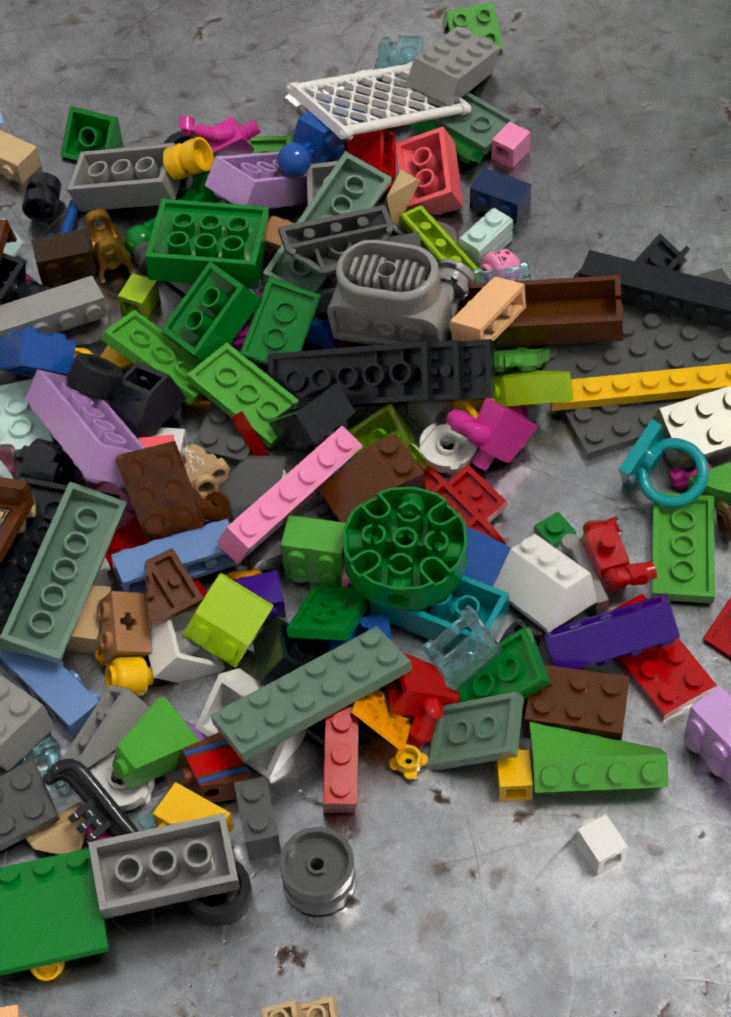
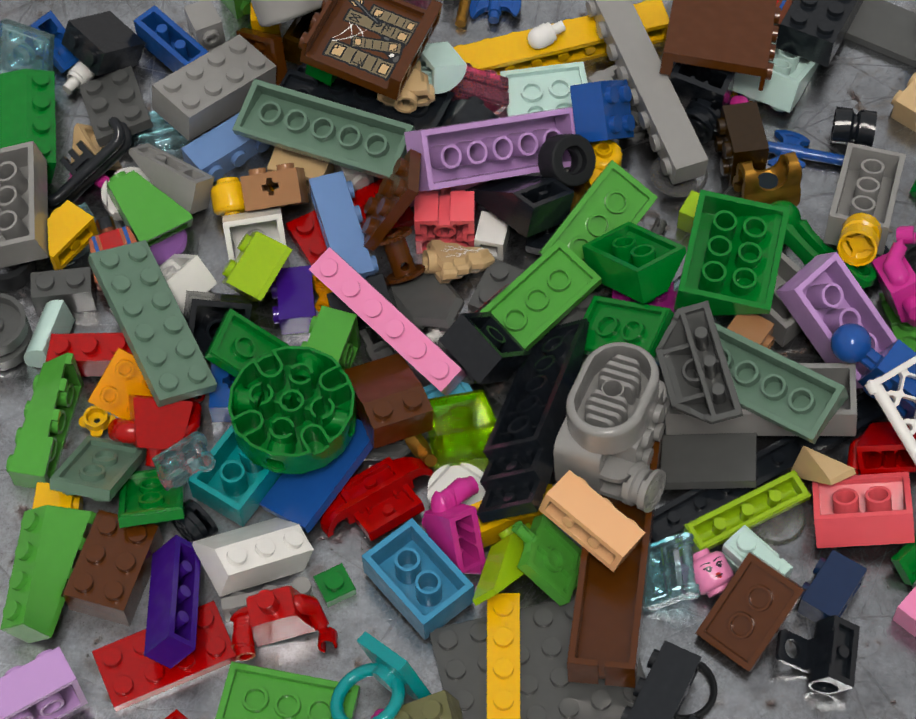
camera: 95 degrees right, 5 degrees up
reddish brown wing [144,548,204,629] -> none
none -> bright green wedge [6,353,84,489]
none -> light aqua brick [24,300,75,368]
none -> dark azure brick [362,518,475,640]
none -> reddish brown plate [695,552,806,672]
none -> black piece [775,615,860,694]

